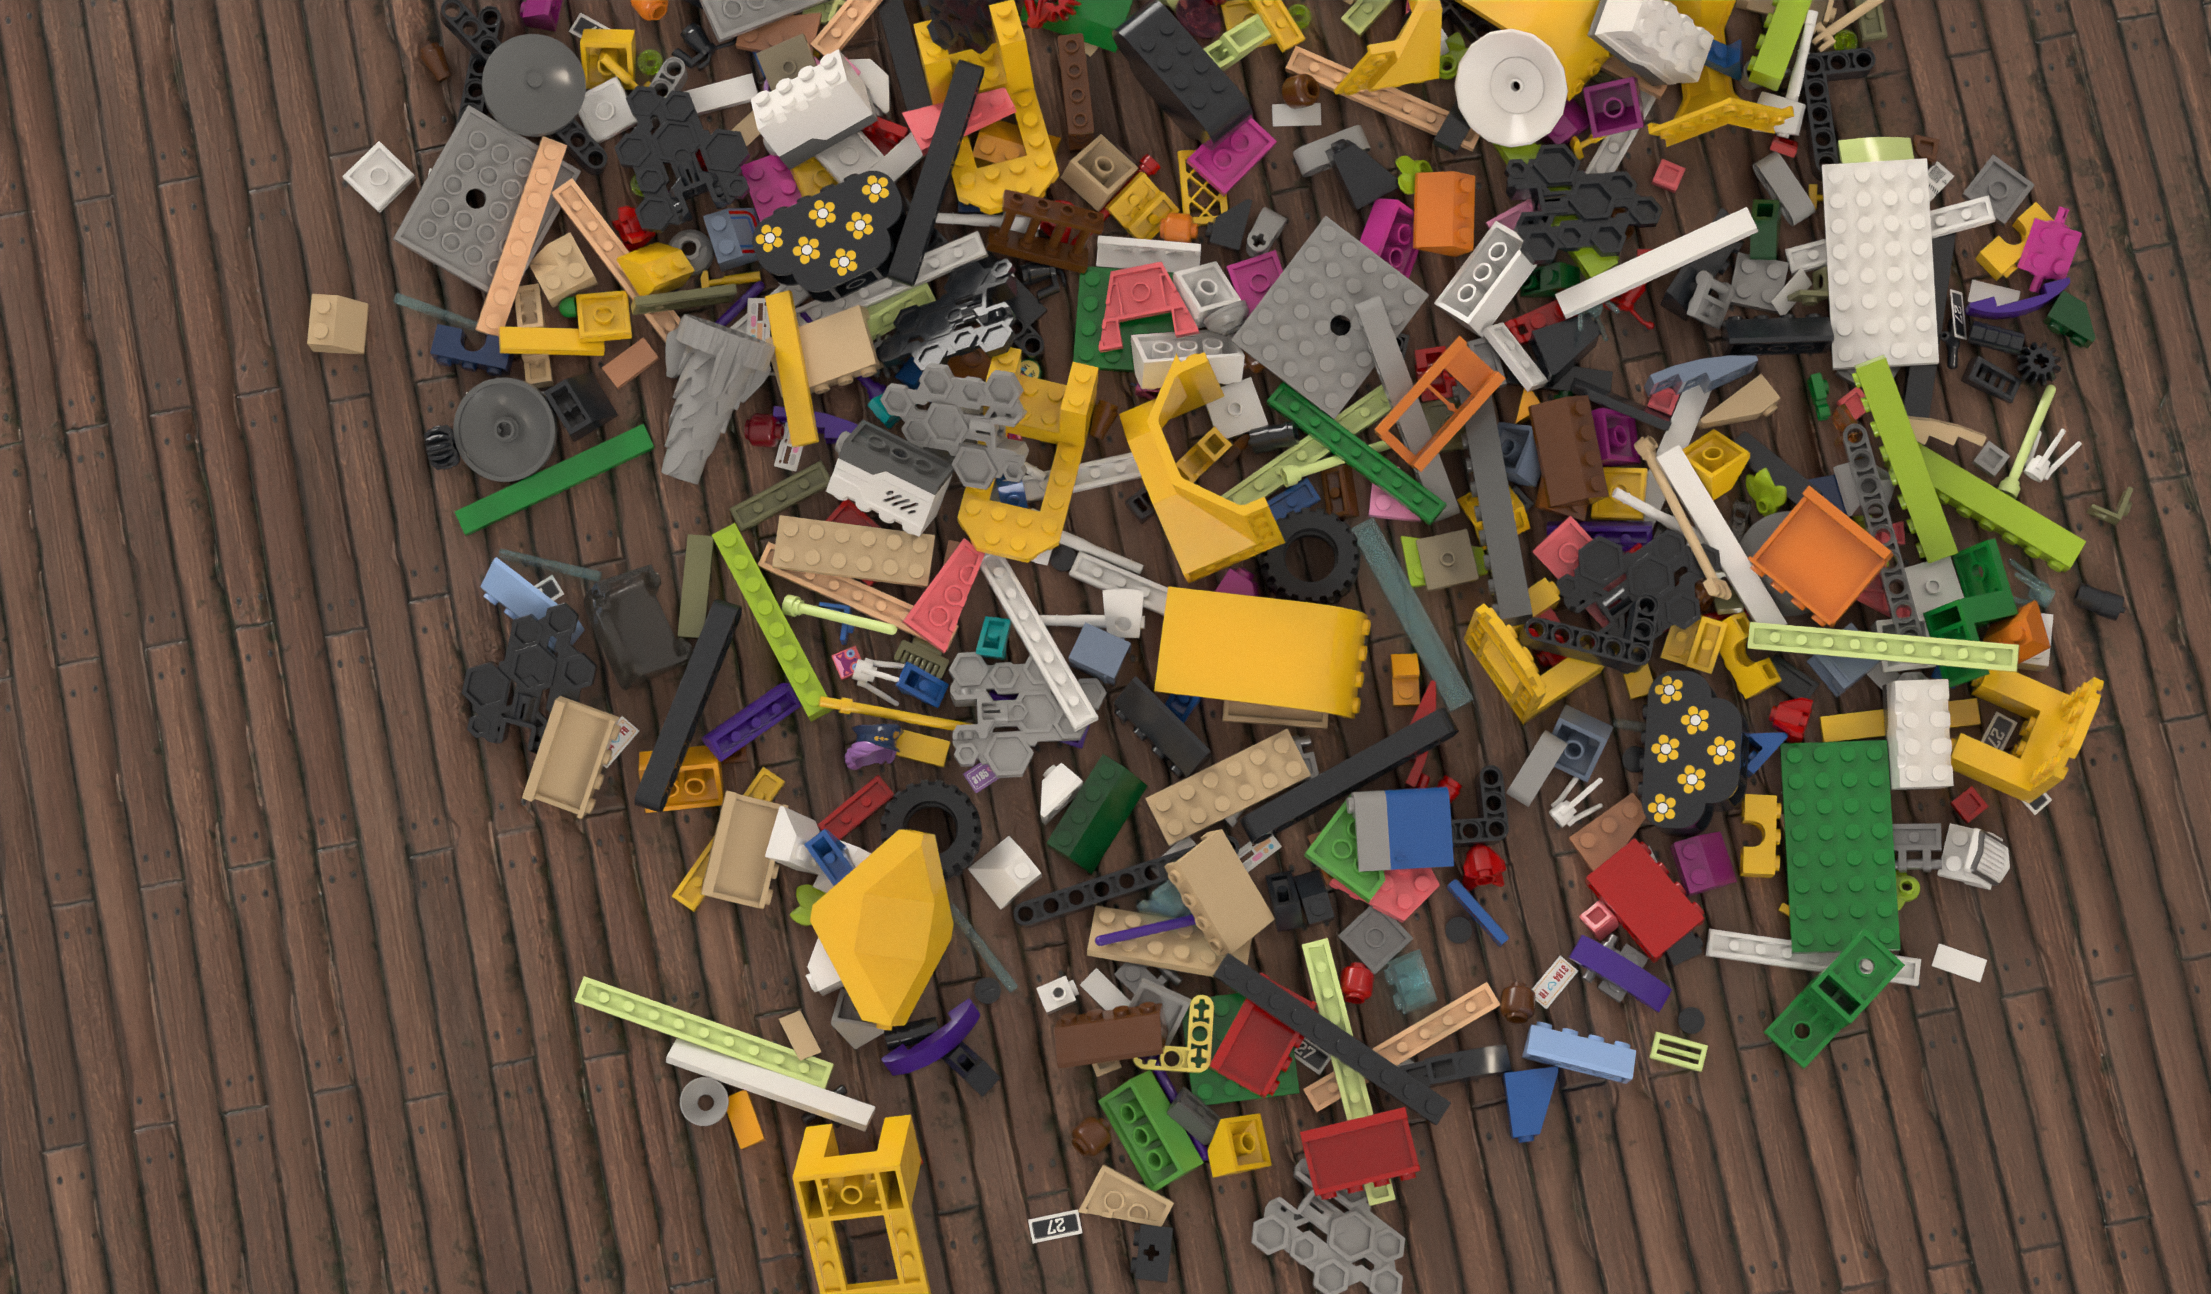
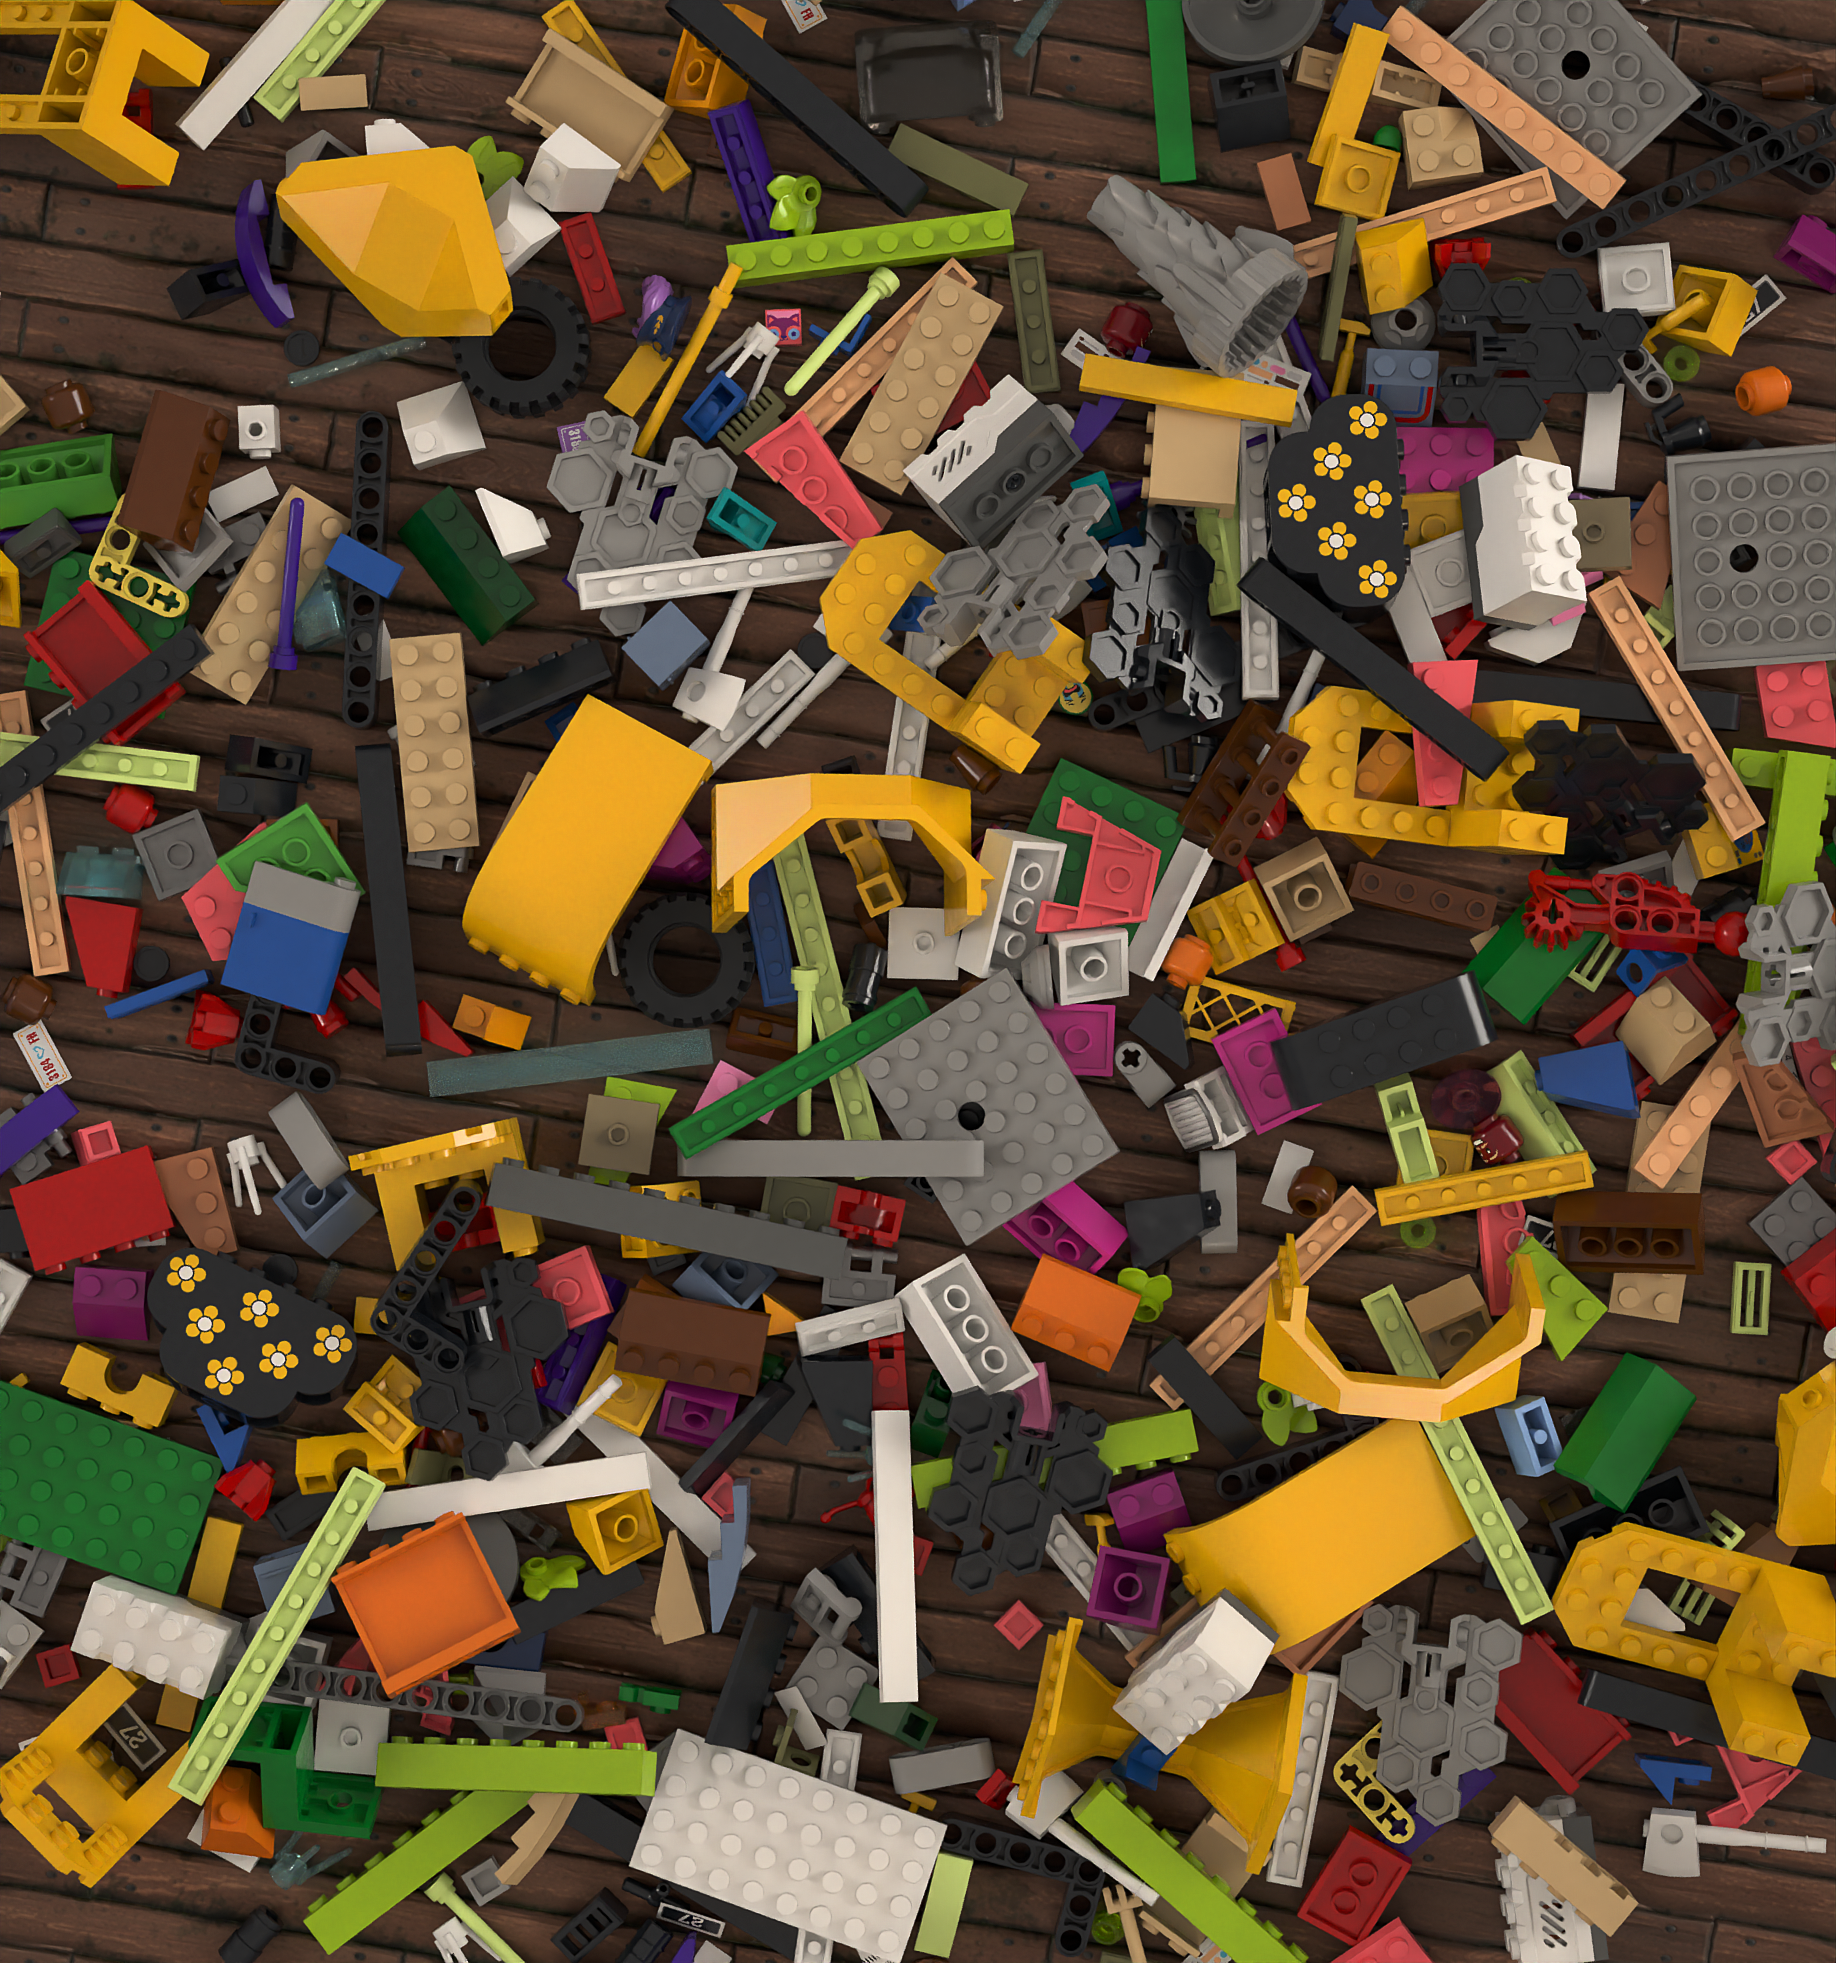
camera: 105 degrees right, 10 degrees up
dark grey dish [482,34,586,137] -> none
blue slope [804,829,856,886] -> none
tan panel [1165,829,1275,956] -> none
sticker [1238,836,1282,872] -> none
orange piece [1374,336,1506,472] -> none
white dish [1454,29,1568,147] -> none
tan hinge [1634,435,1732,600] -> none
none -> red slope [65,896,144,998]
none -> blue tile [324,533,405,599]
none -> lime plate [767,174,822,237]
none -> white piece [1164,1065,1254,1153]

